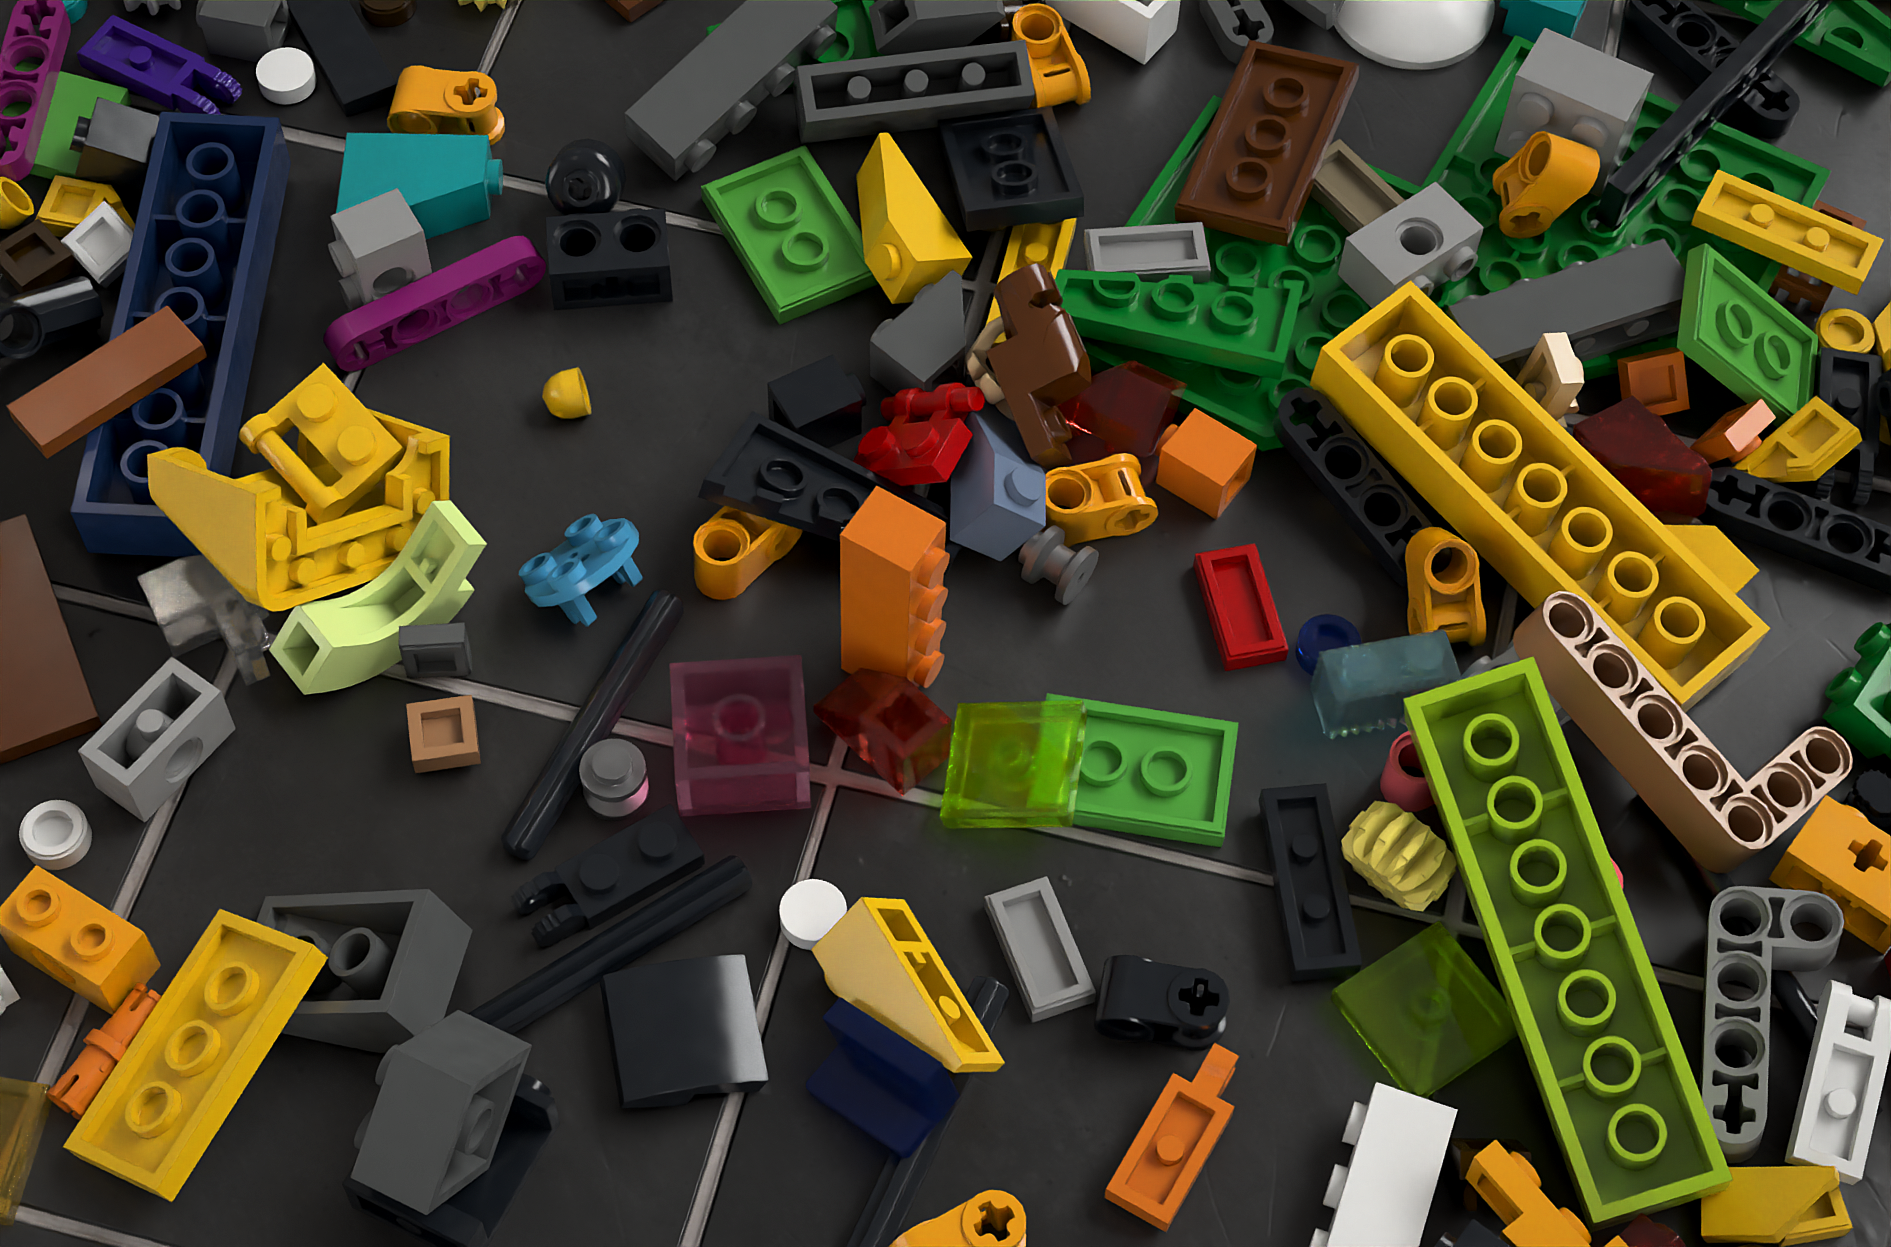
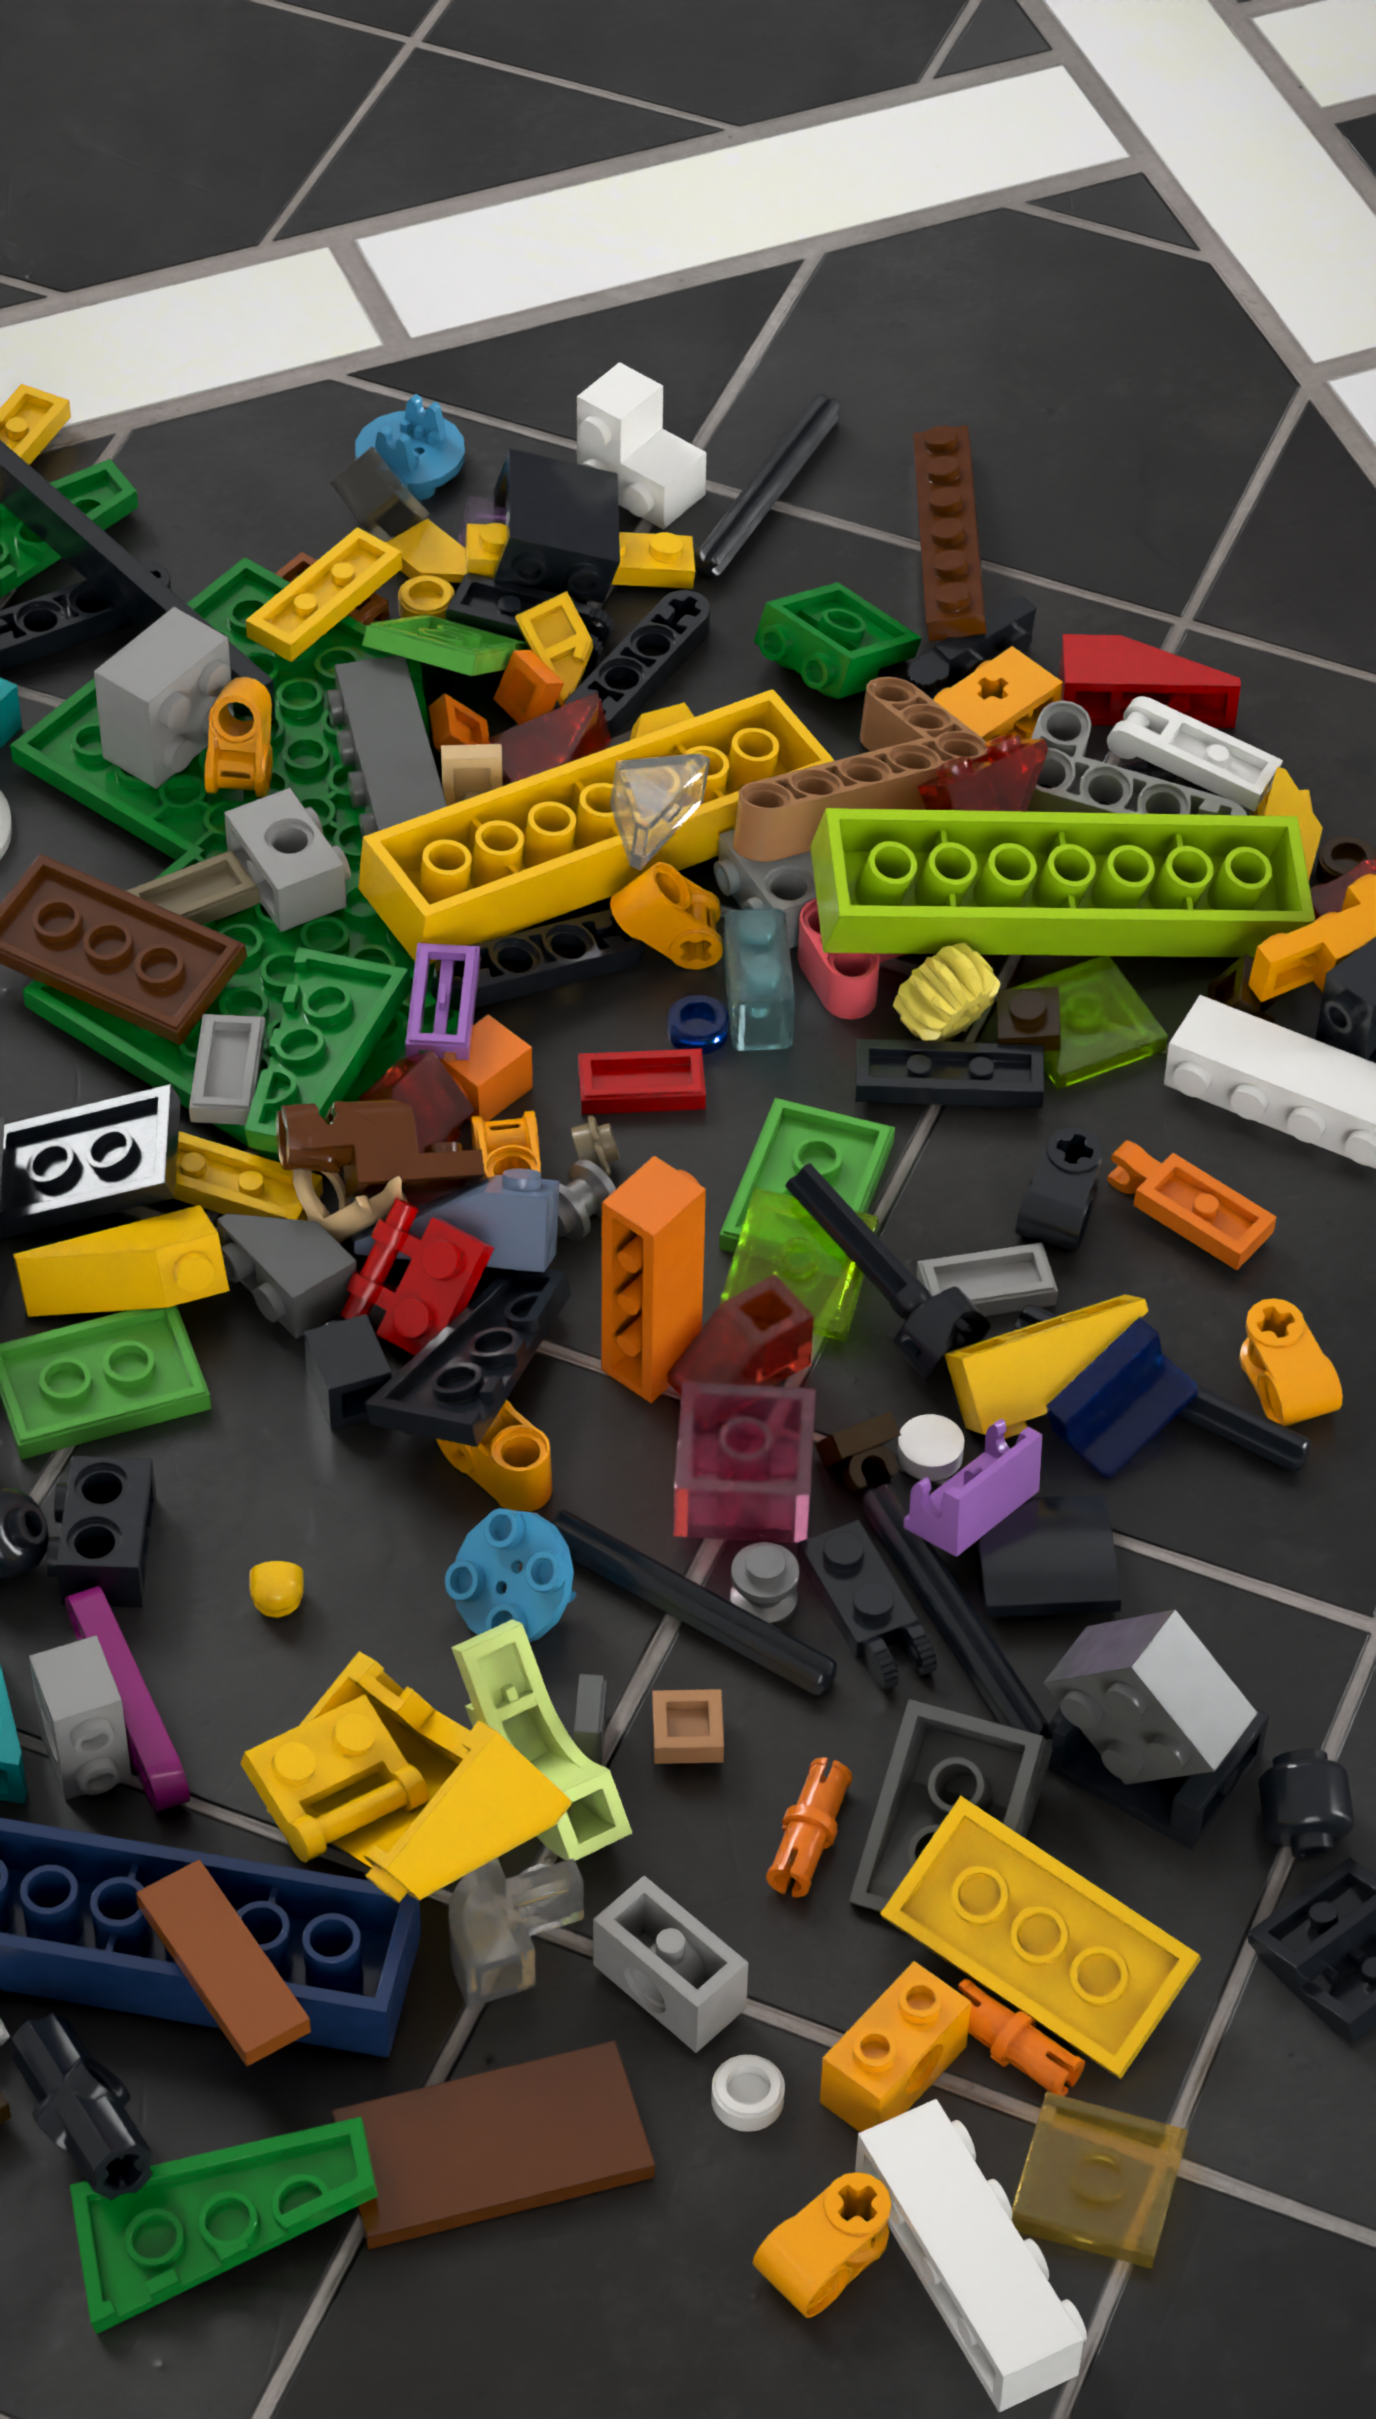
camera: 80 degrees left, 10 degrees down
none -> medium lavender tile [406,943,480,1060]
none -> dark tan plate [571,1116,620,1176]
none -> clear slope [610,753,710,871]
none -> orange pin [766,1757,853,1897]
none -> black piece [785,1163,991,1380]
none -> dark brown tile [815,1411,901,1492]
none -> medium lavender hinge [904,1419,1043,1557]
none -> clear red slope [918,733,1048,812]
none -> dark brown plate [997,987,1061,1051]

